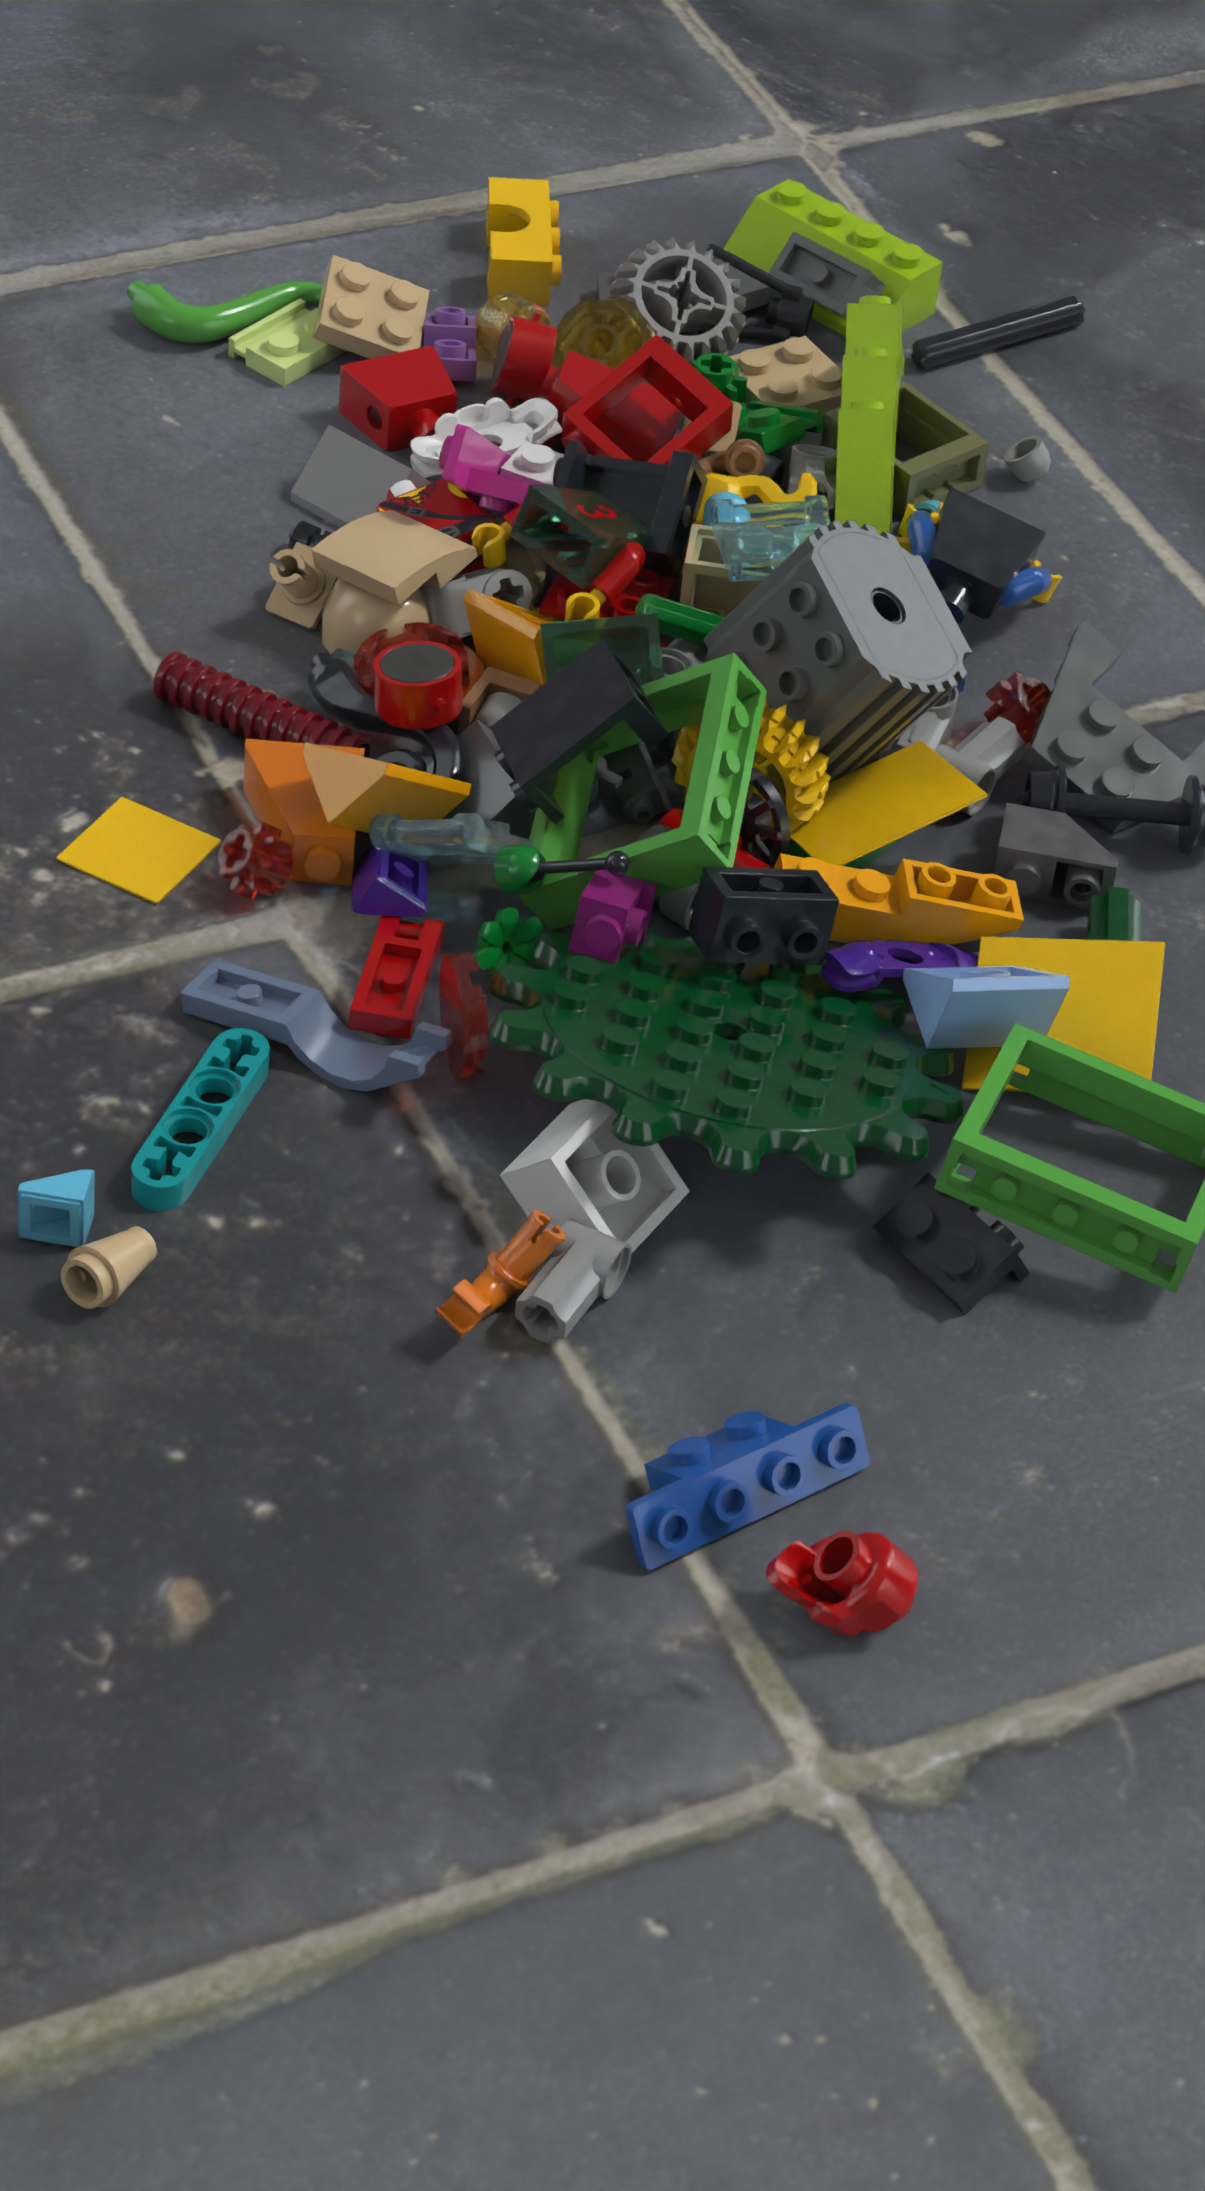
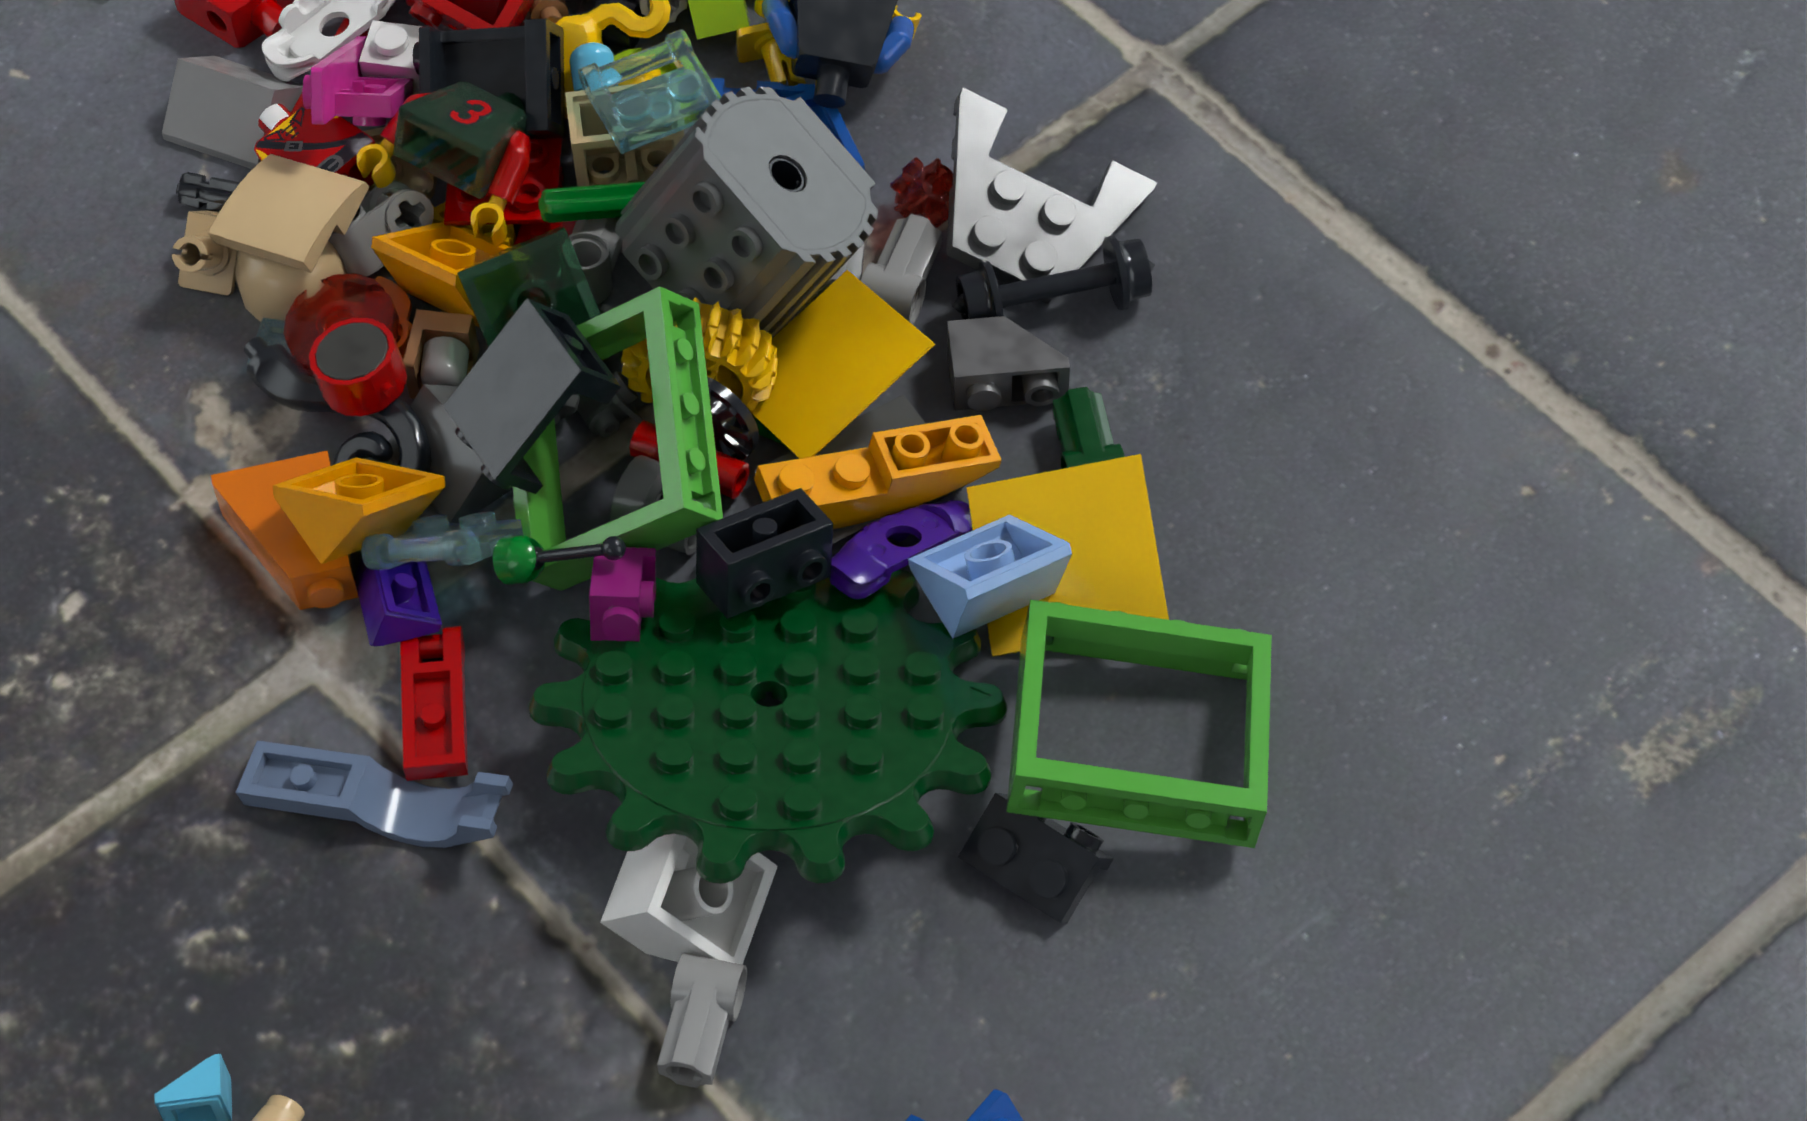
camera: 10 degrees left, 15 degrees up
yellow piece [56,797,222,905] -> none
teal beam [131,1028,270,1211] -> none
dark red piece [153,651,370,758] -> none
clear red gear [218,821,293,899] -> none
orange piece [434,1210,566,1338] -> none
clear red tile [439,952,488,1079] -> none
green plant [473,907,542,981] -> none

